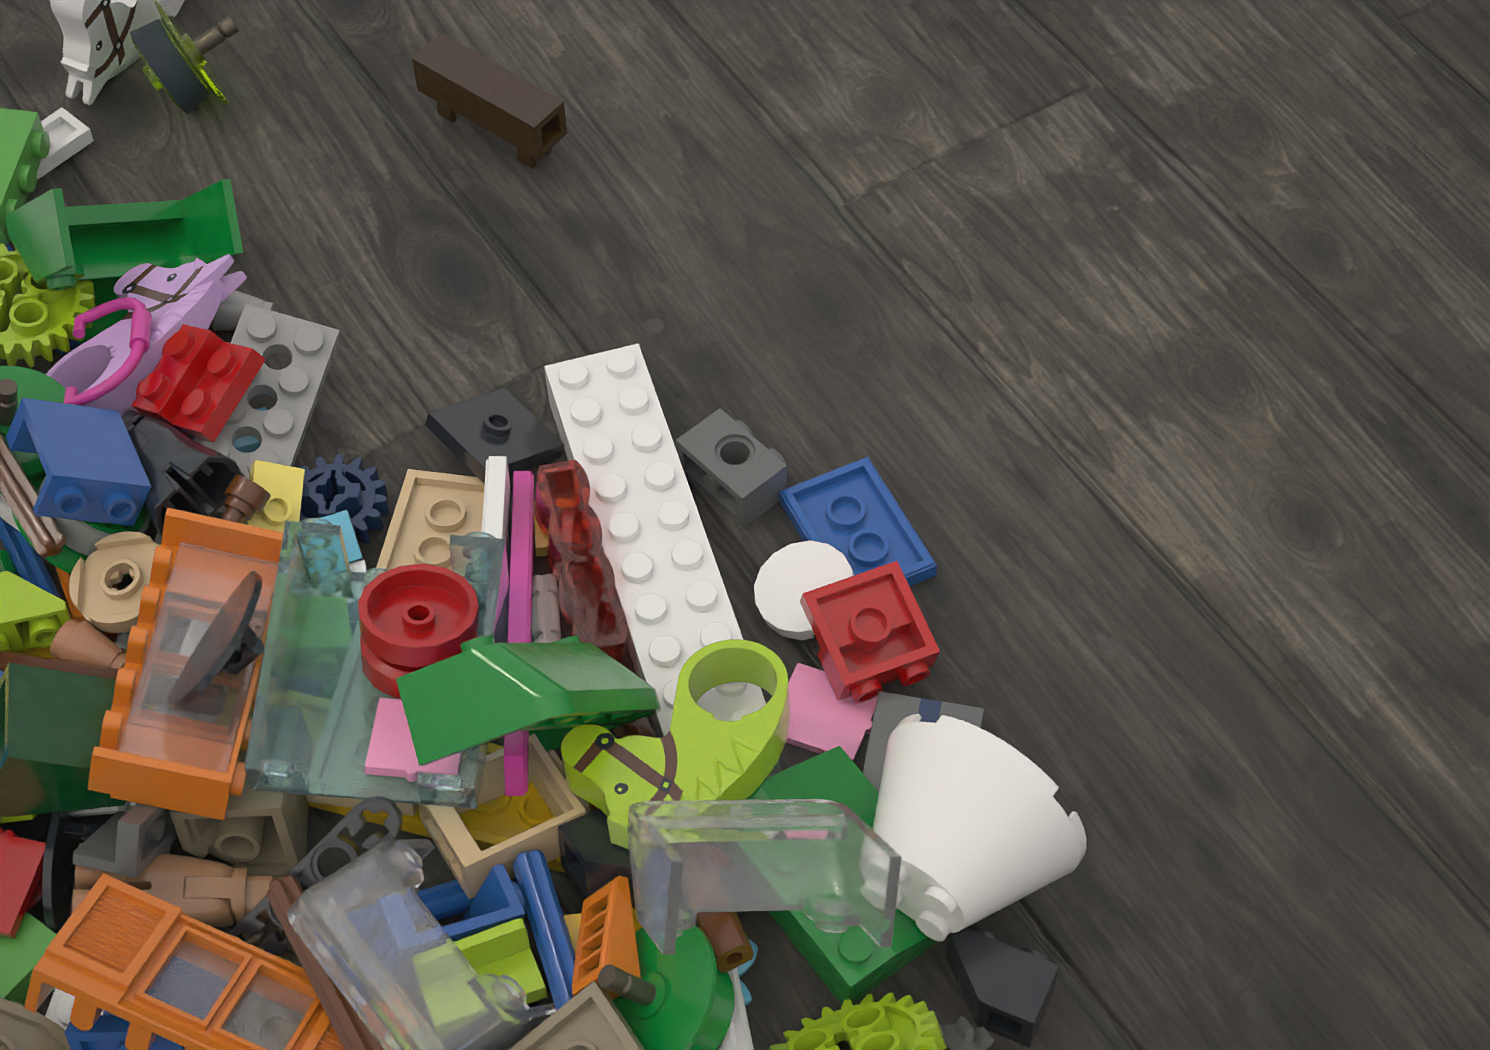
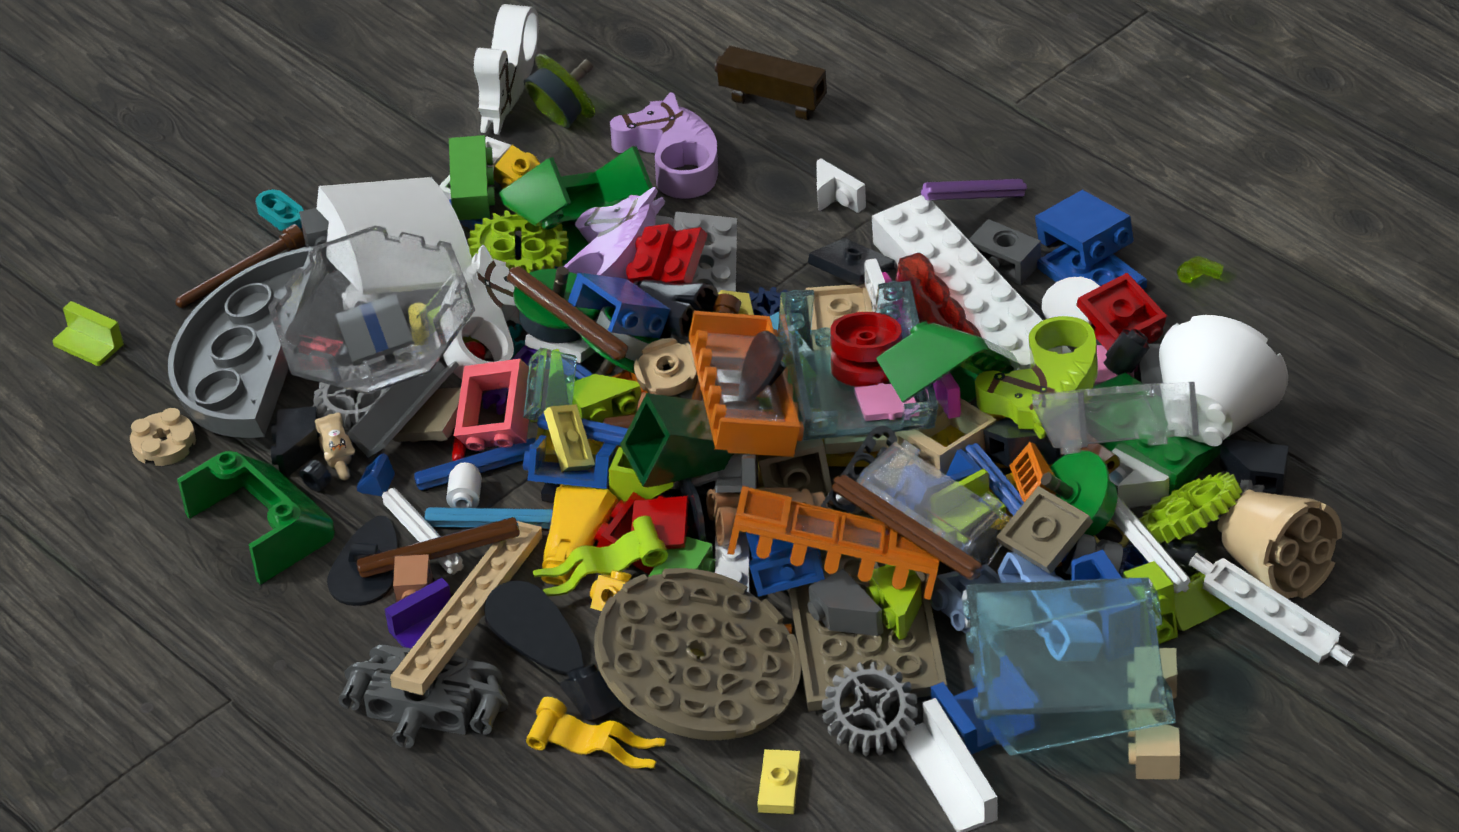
camera: 10 degrees left, 10 degrees down
dark pink piece [64,297,152,406] -> none
none -> yellow brick [494,145,541,189]
none -> lavender animal [610,92,718,199]
none -> white slope [817,158,866,213]
none -> medium lavender axle [921,179,1027,201]
none -> blue panel [1035,190,1134,268]
none -> black brick [1103,328,1150,375]
none -> white slope [1109,448,1169,508]
none -> clear neon green arm [1177,256,1224,283]

